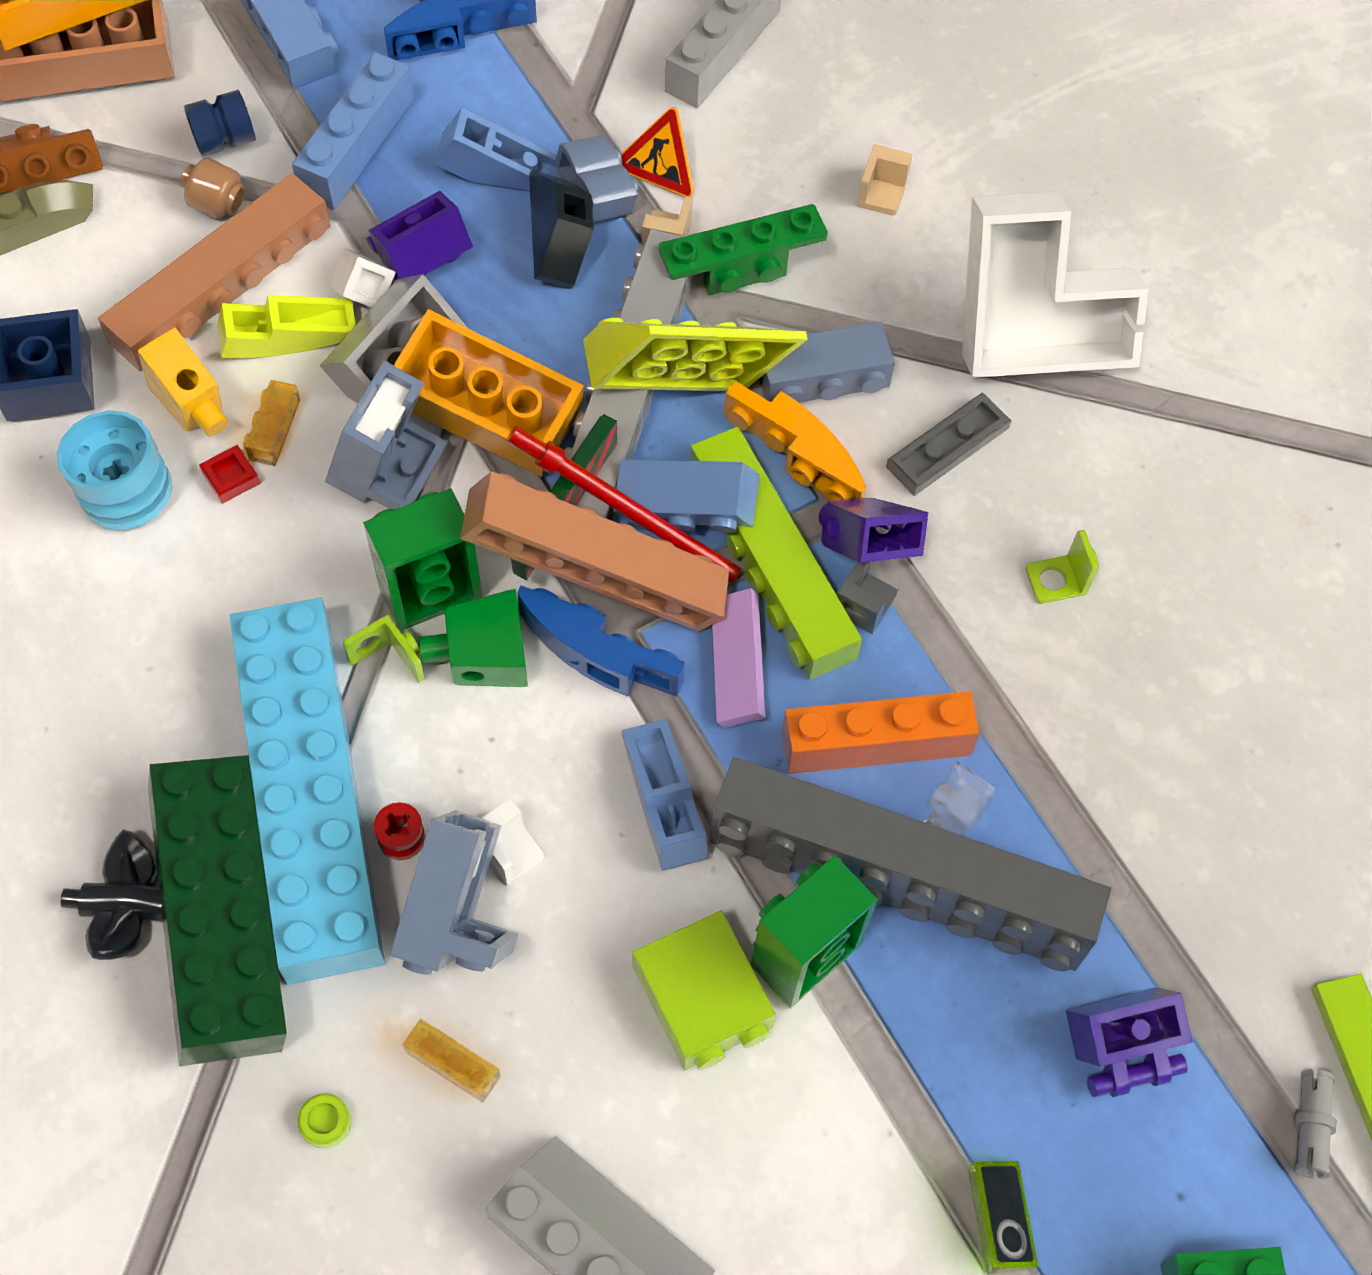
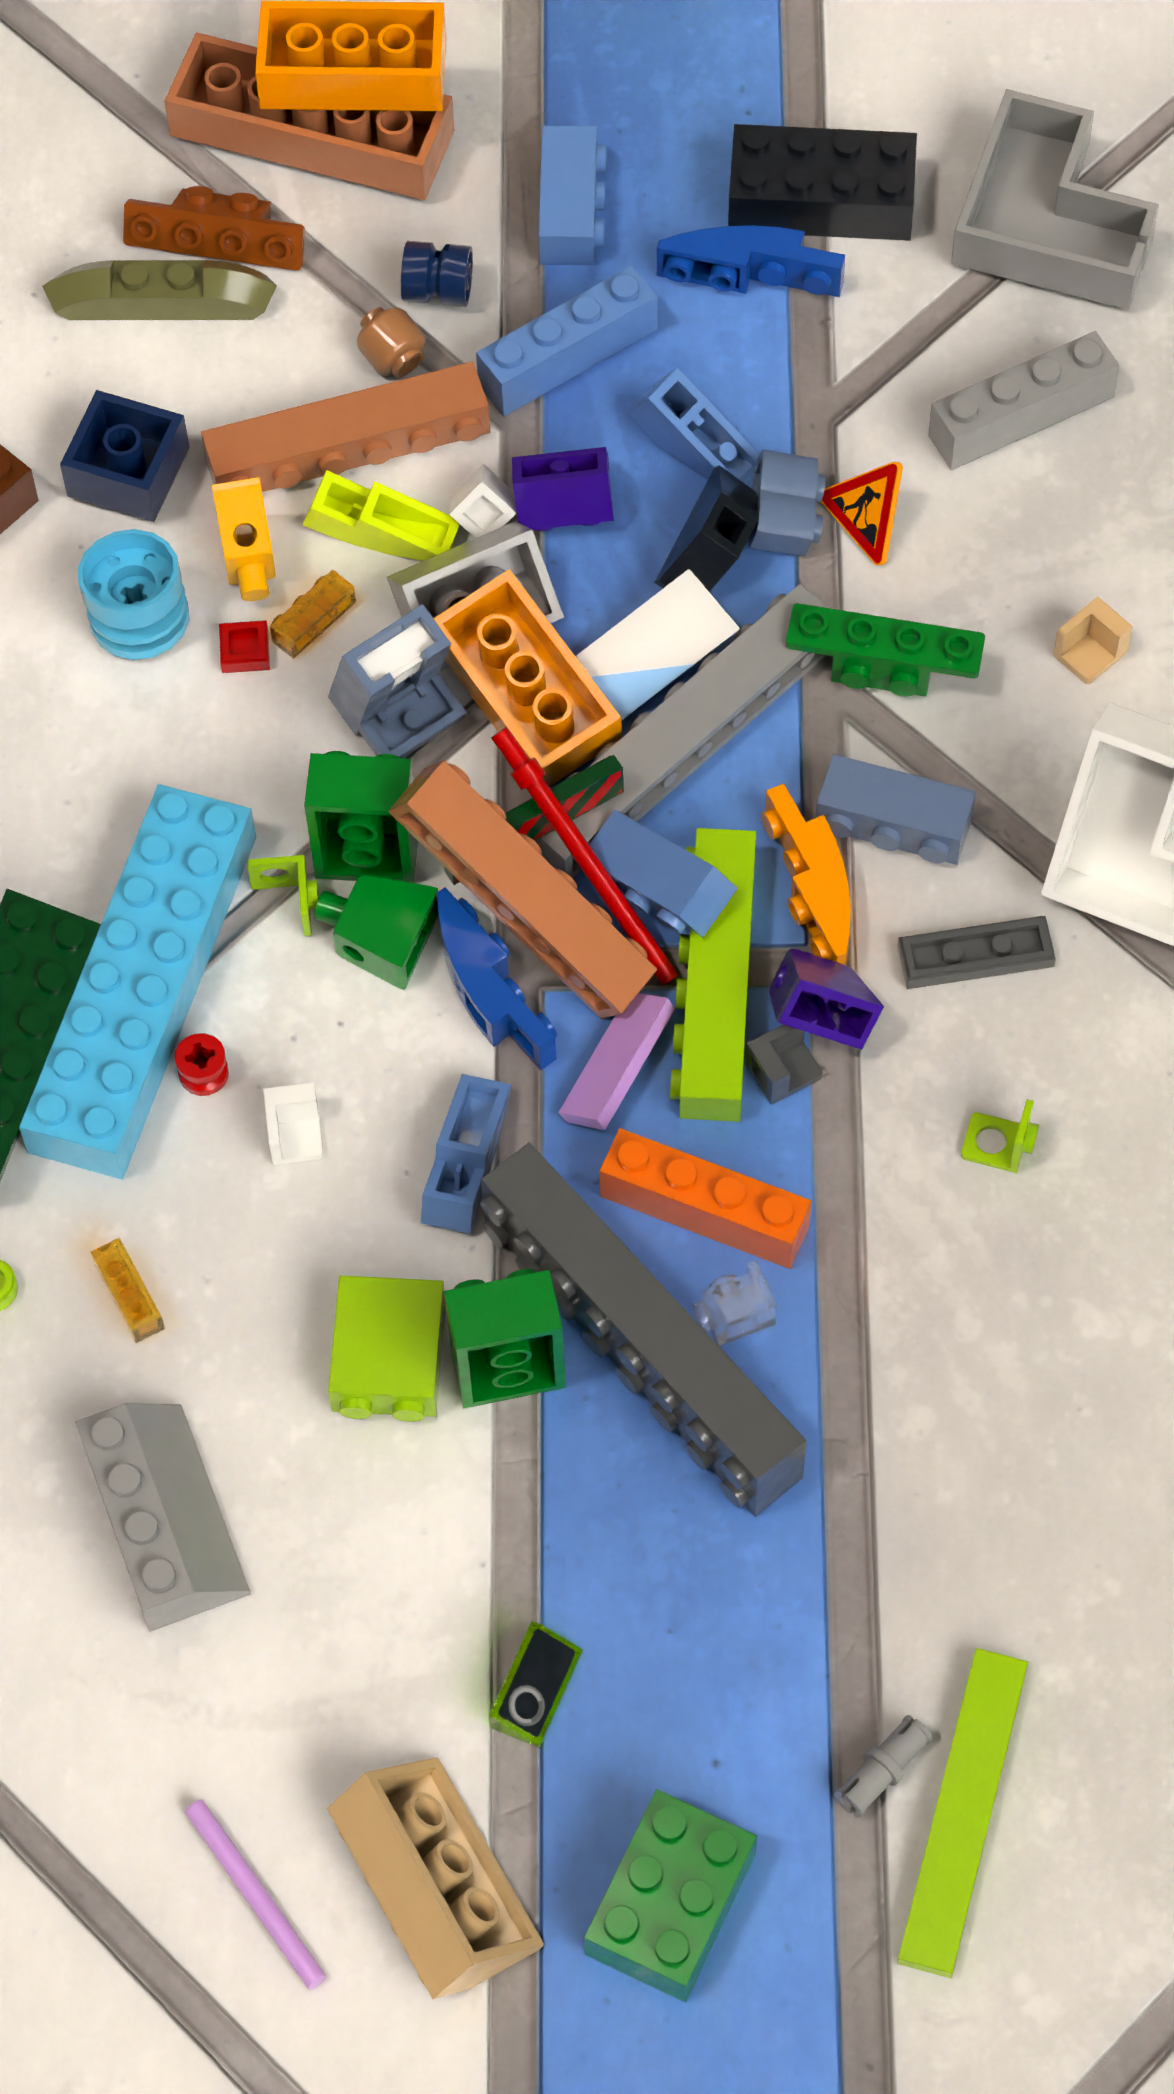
camera: 35 degrees right, 0 degrees up
sand blue brick [389,810,518,975] -> none
neon yellow slope [583,318,808,391] -> none
tan panel [642,196,693,244] -> none
dark purple brick [1065,987,1193,1097] -> none
none -> sticker [575,569,740,721]

